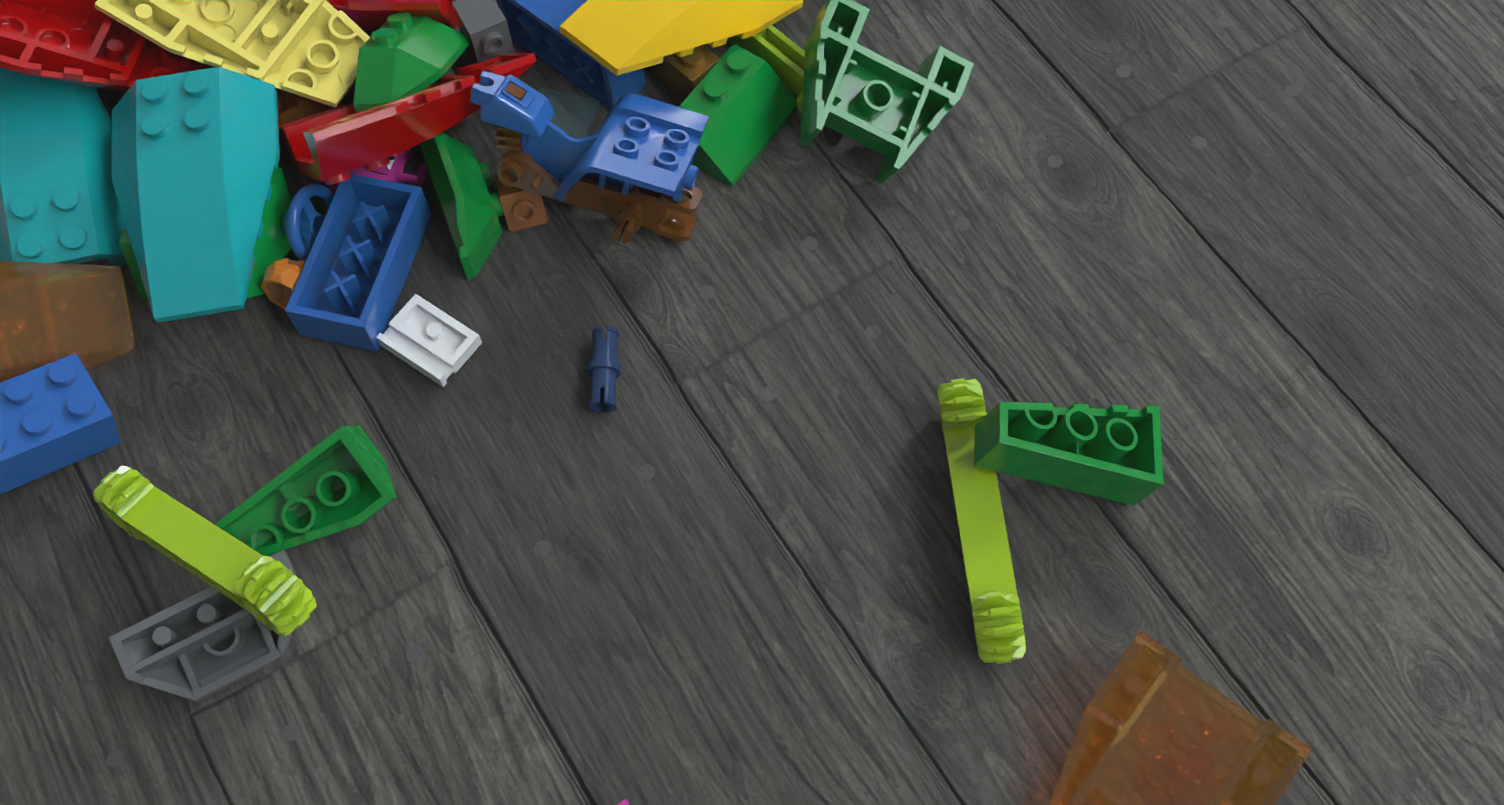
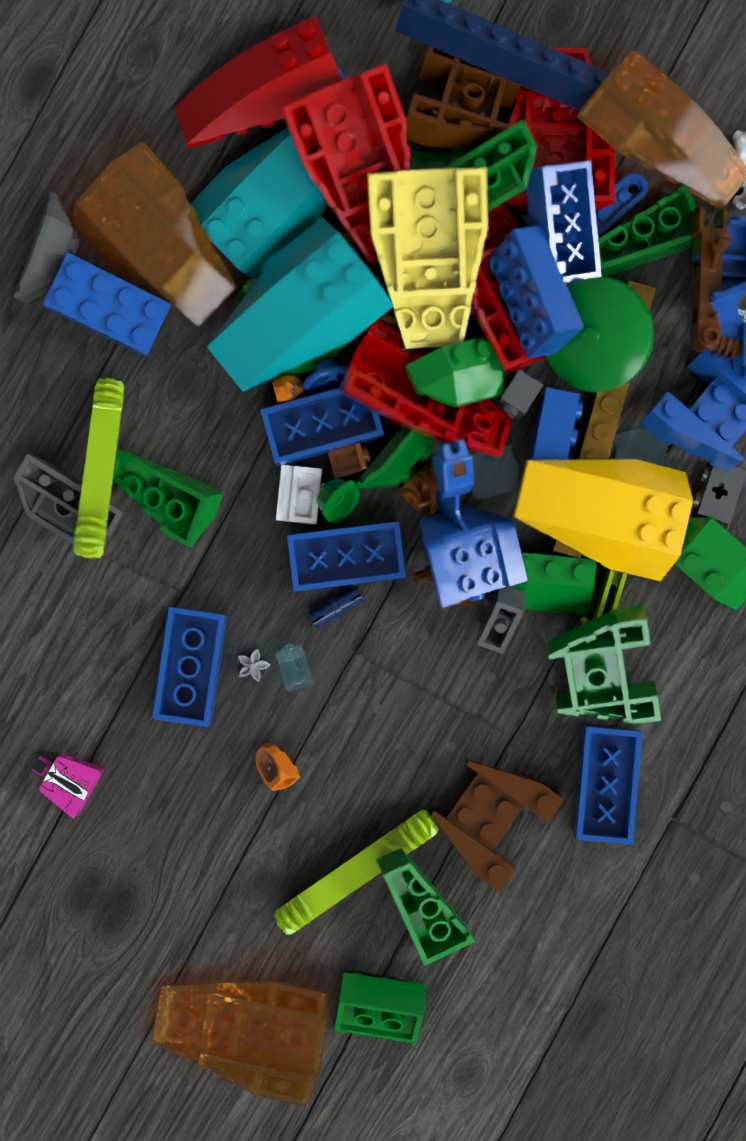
camera: 55 degrees right, 25 degrees up
none -> blue brick [152,607,228,727]
none -> light grey plant [238,648,270,682]
none -> orange rock [255,743,300,791]
none -> clear light blue bracket [275,645,314,692]
none -> blue brick [287,522,406,592]
none -> green piece [316,479,360,524]
none -> dark orange bracket [328,442,371,479]
none -> green slope [334,972,427,1044]
none -> reddish brown wedge [430,758,564,892]
none -> dark grey brick [477,586,526,654]
none -> blue brick [572,724,643,845]

